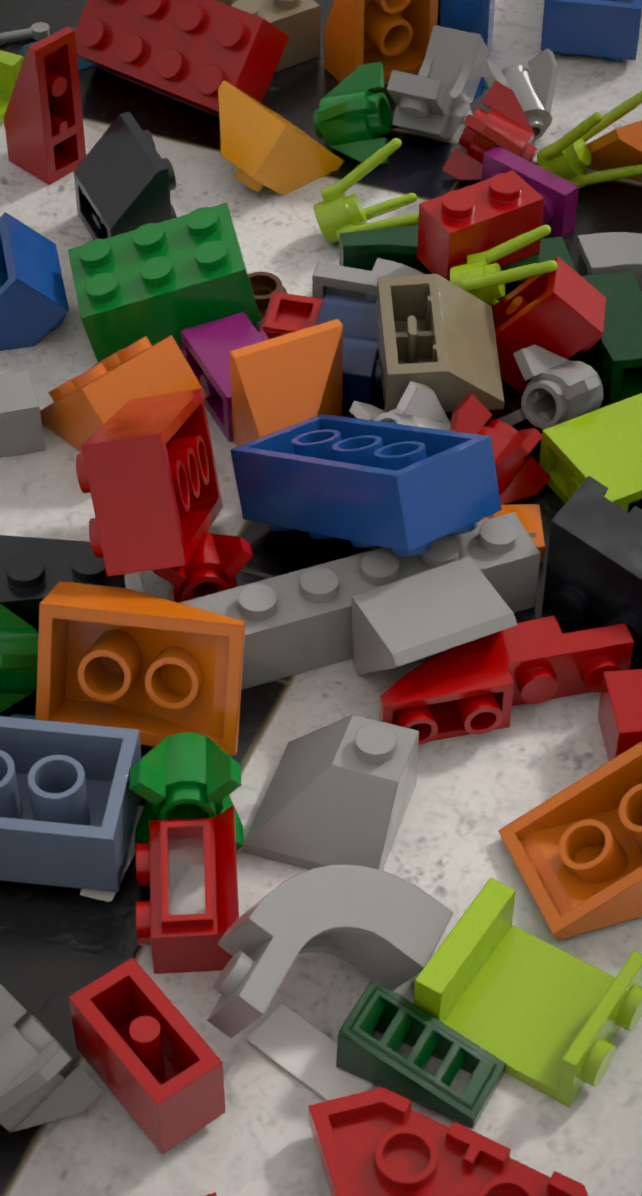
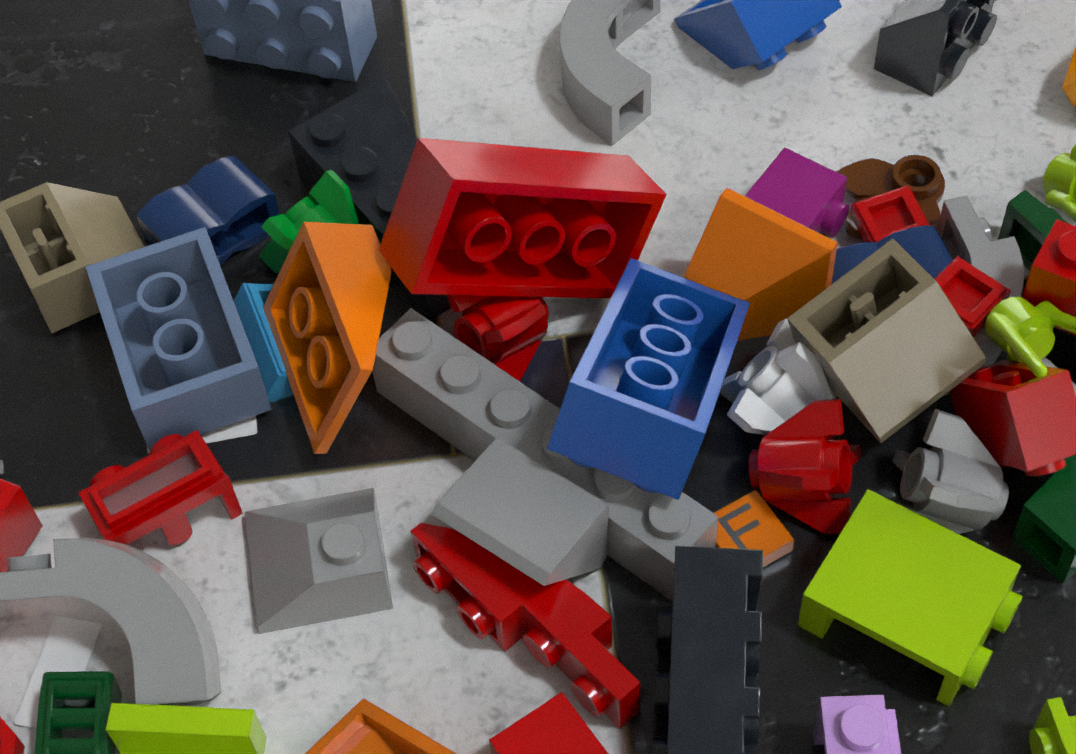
camera: 65 degrees right, 10 degrees up
orange slope [40,335,207,453] -> none
green brick [68,203,261,362] -> none
green brick [129,732,243,851] -> none

